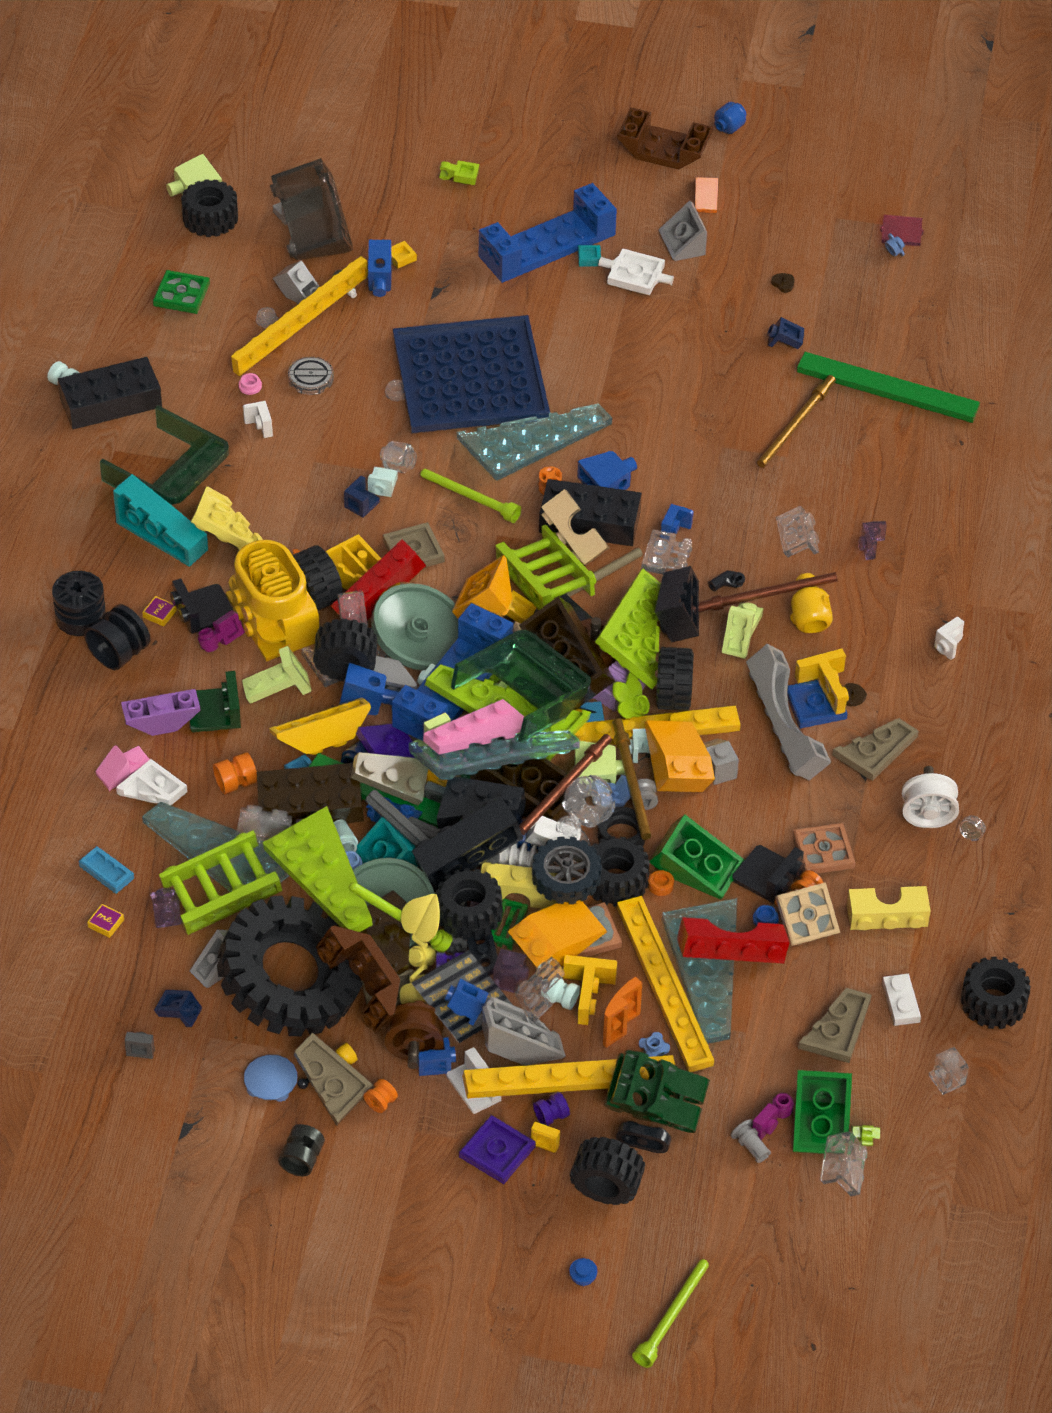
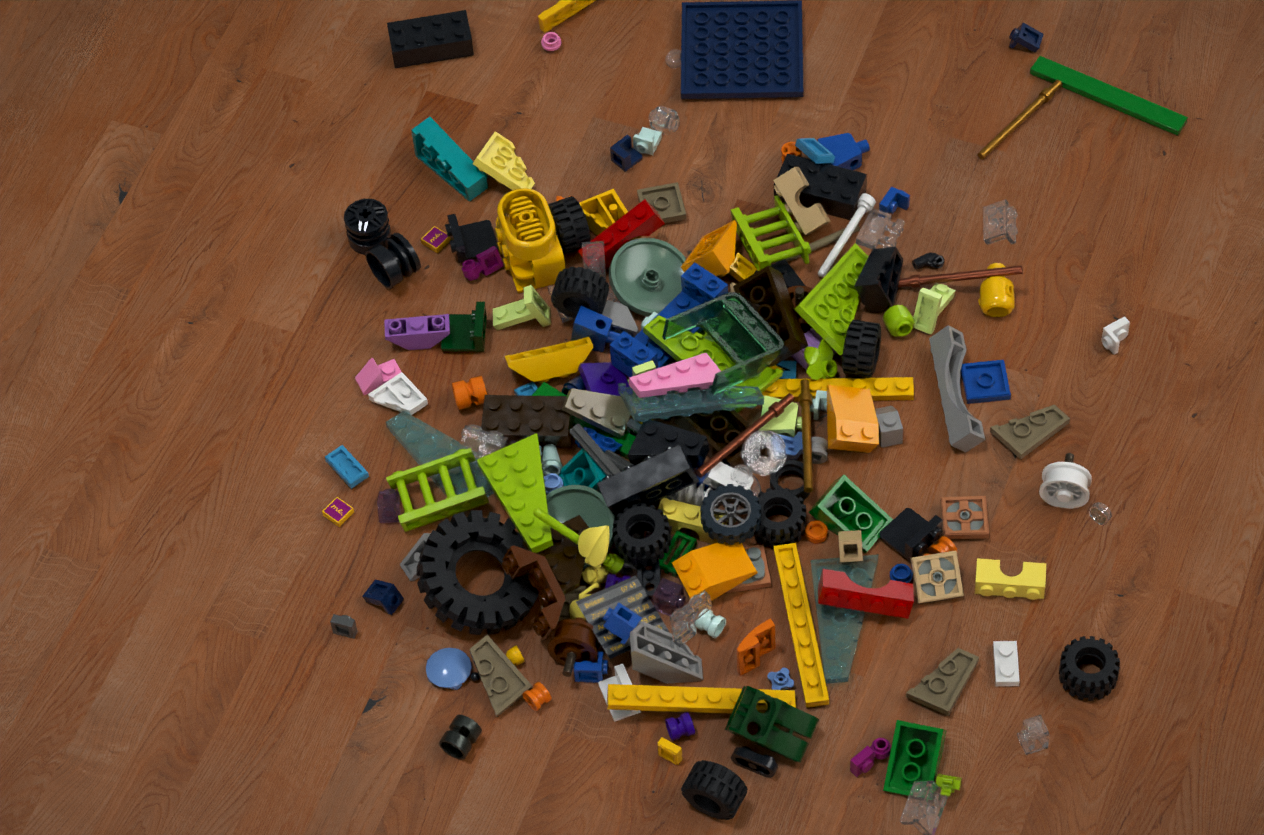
camera: 15 degrees right, 5 degrees up
light aqua wheel [47,361,79,385] -> none
clear green windscreen [100,405,229,505] -> none
white bracket [243,401,273,438] -> none
tile [288,356,334,395] -> none
lime piece [420,469,521,523] -> none
clear light blue wing [457,404,612,481] -> none
dark purple plate [459,1115,536,1184] -> none
yellow bracket [563,955,618,1025] -> none
light grey pin [731,1119,771,1163] -> none
yellow bracket [795,648,849,715] -> none
dark brown piece [844,683,867,706] -> none
bracket [858,521,887,560] -> none
none -> dark azure tile [795,138,835,164]
none -> white piece [818,193,876,278]
none -> tan brick [838,530,863,562]
none -> lime head [883,305,915,337]

